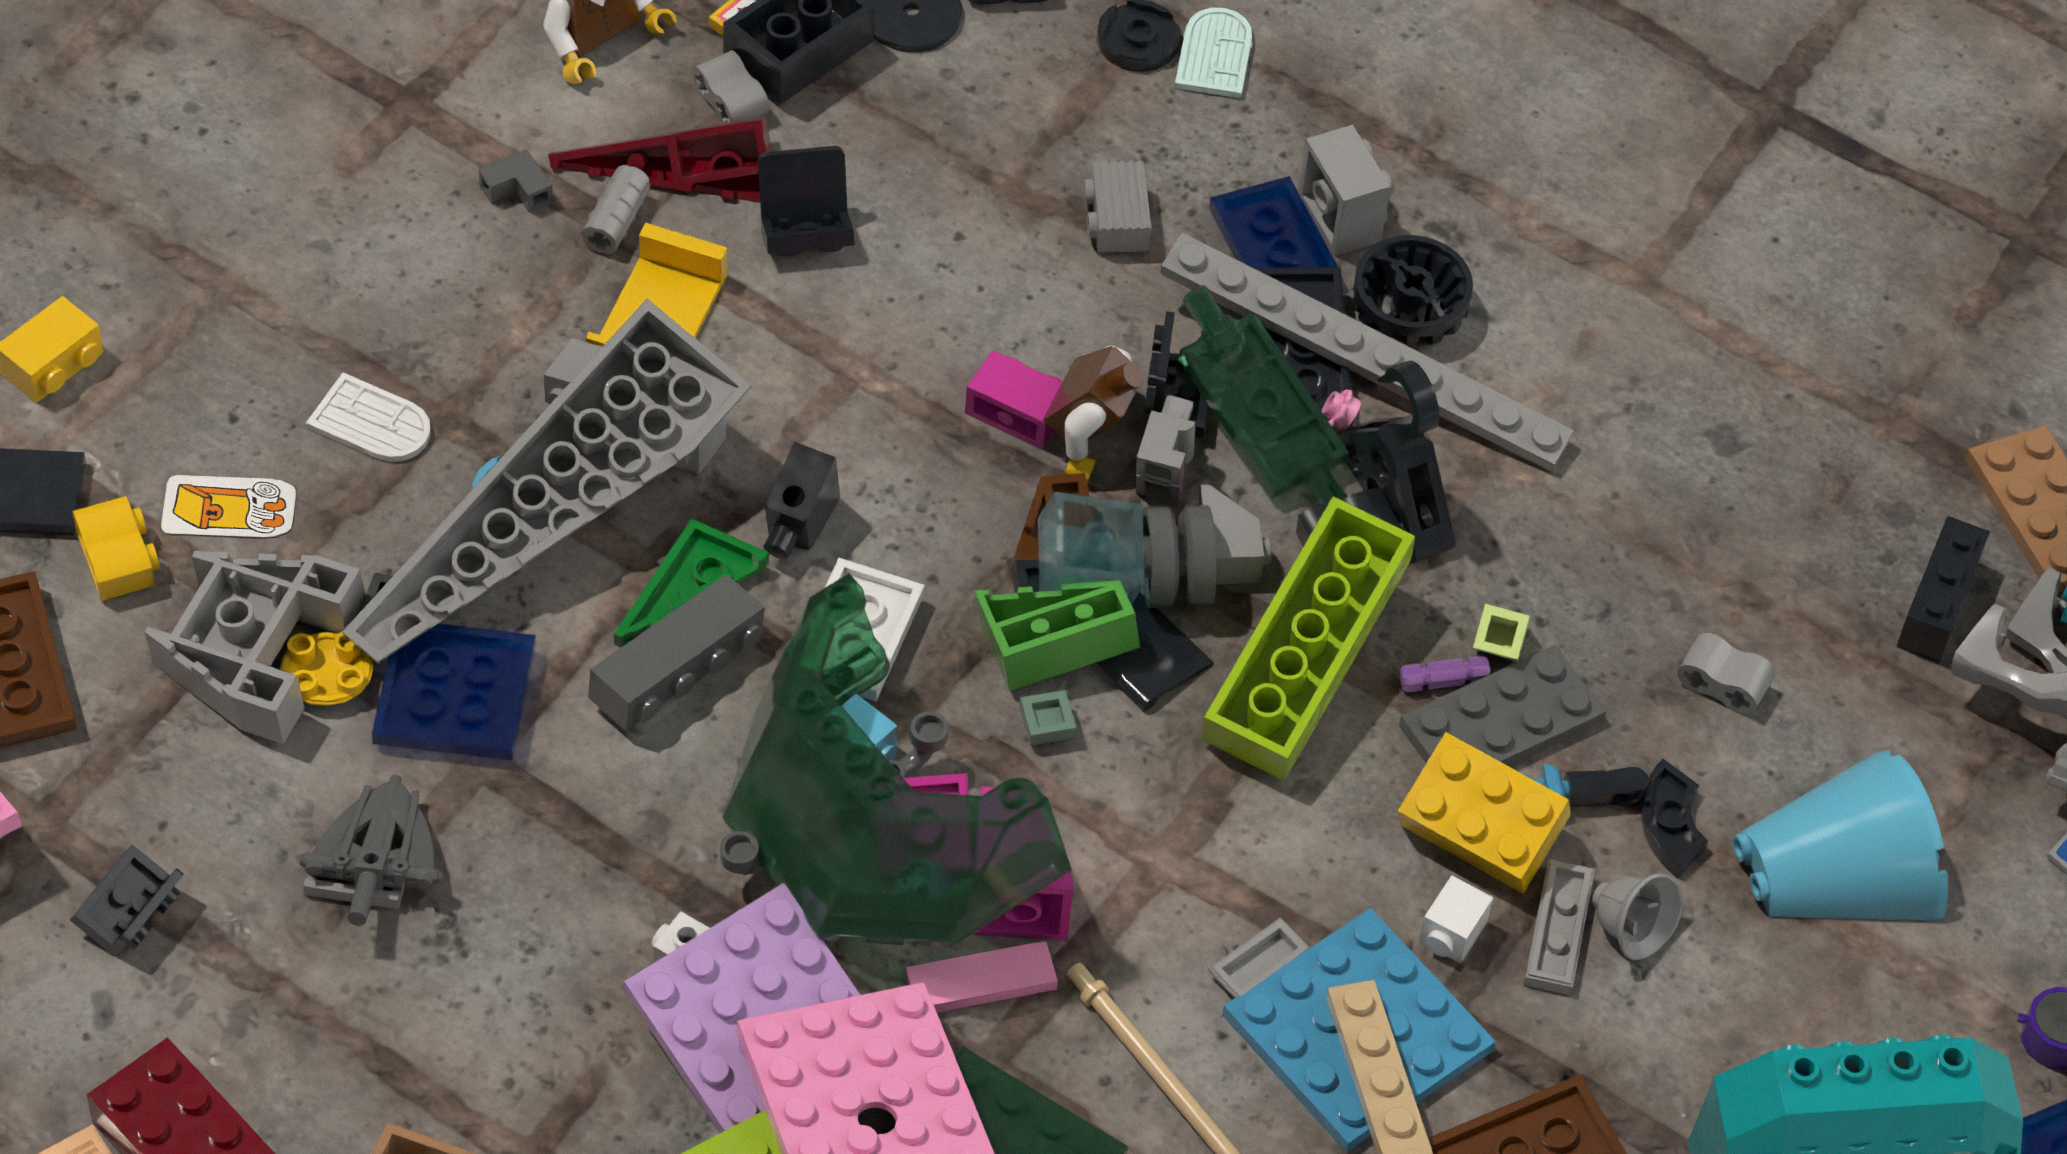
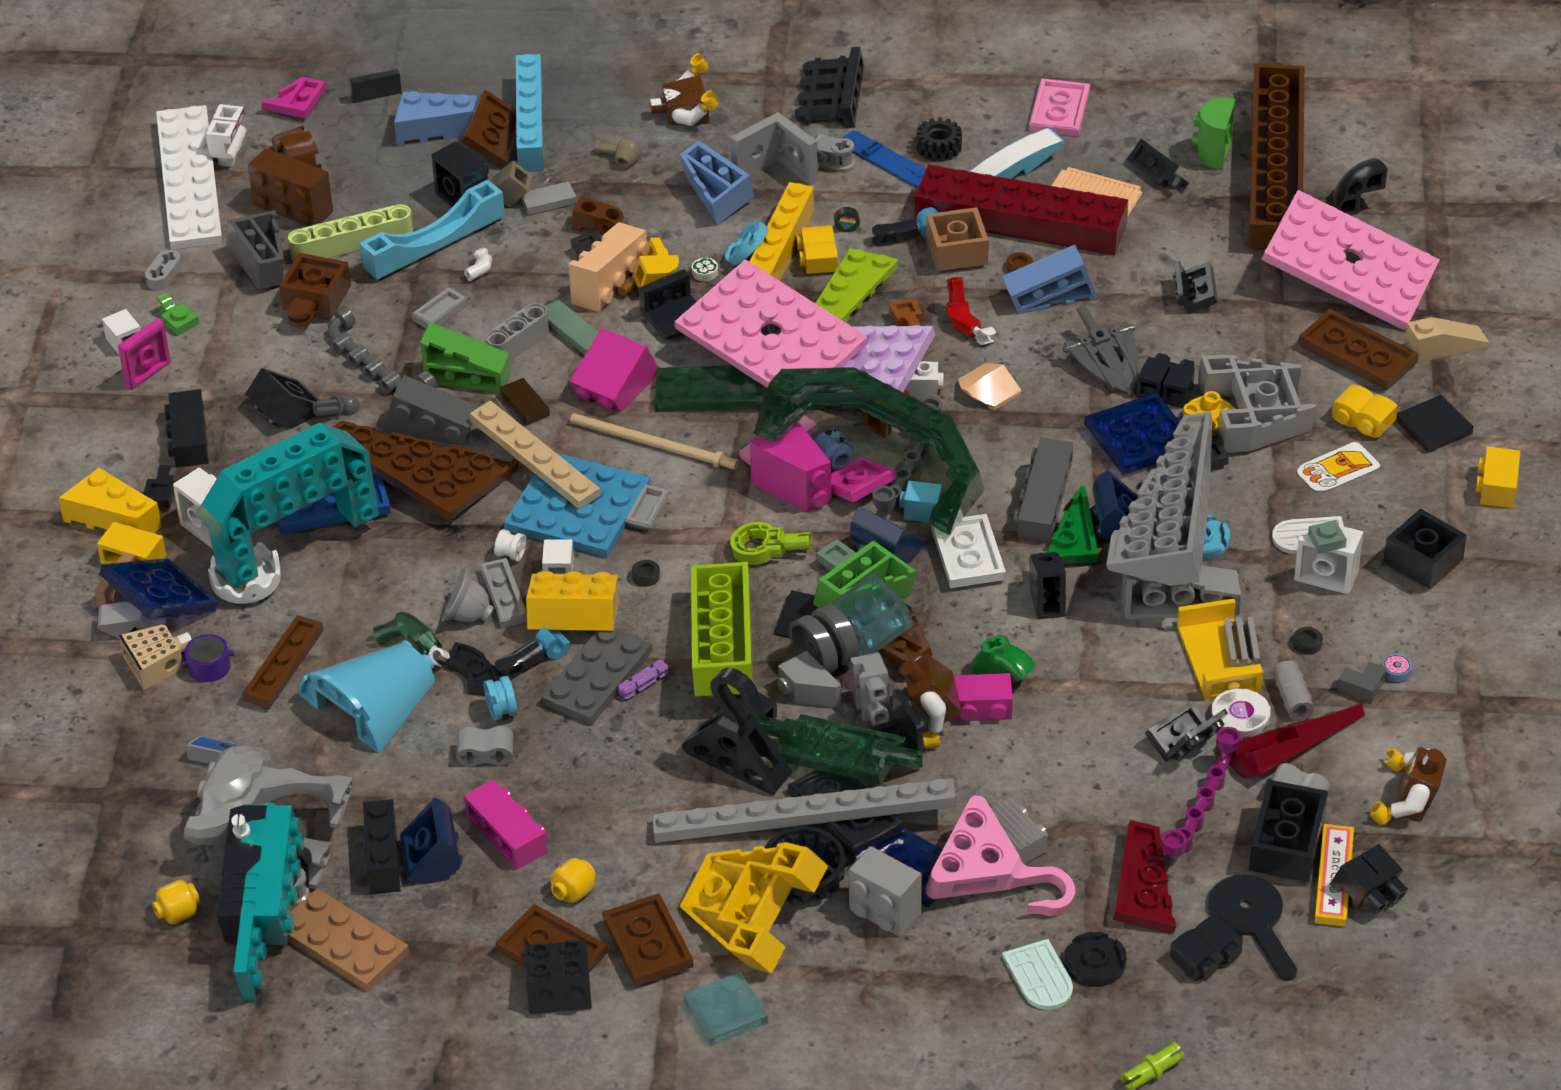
camera: 155 degrees right, 10 degrees down
bright pink plate [1321,389,1361,431] -> none
yellowish green brick [1473,604,1530,662] -> none
none -> reddish brown plate [243,615,324,709]
none -> clear green arm [373,612,450,667]
none -> dark blue brick [400,798,463,884]
none -> dark pink brick [464,779,548,870]
none -> medium azure wheel [483,676,517,721]
none -> white wheel [494,529,526,561]
none -> reddish brown plate [495,904,608,972]
none -> black bracket [524,940,592,1014]
none -> yellow head [550,858,596,904]
none -> reddish brown plate [602,893,694,986]
none -> pearl dark grey tile [632,560,660,587]
none -> yellow wedge [679,842,828,974]
none -> clear light blue plate [684,972,768,1046]
none -> lime pin [730,522,812,565]
none -> dark blue brick [850,506,925,564]
none -> dark orange plate [889,298,923,326]
none -> bright pink piece [925,796,1075,916]
none -> red arm [945,277,996,345]
none -> light nougat slope [958,363,1021,410]
none -> green piece [971,634,1037,684]
none -> medium blue wedge [1002,245,1098,314]
none -> reddish brown tile [1007,252,1033,273]
none -> dark blue brick [1091,470,1138,543]
none -> dark red wing [1113,820,1176,934]
none -> black hips [1136,353,1195,408]
none -> magenta bar [1162,727,1241,859]
none -> white tile [1211,689,1270,738]
none -> light grey tile [1224,617,1260,666]
none -> pearl dark grey tile [1293,627,1323,655]
none -> white slope [1294,525,1363,595]
none -> sand green plate [1308,520,1347,553]
none -> tile [1382,654,1412,682]
none -> black brick [1383,508,1467,589]

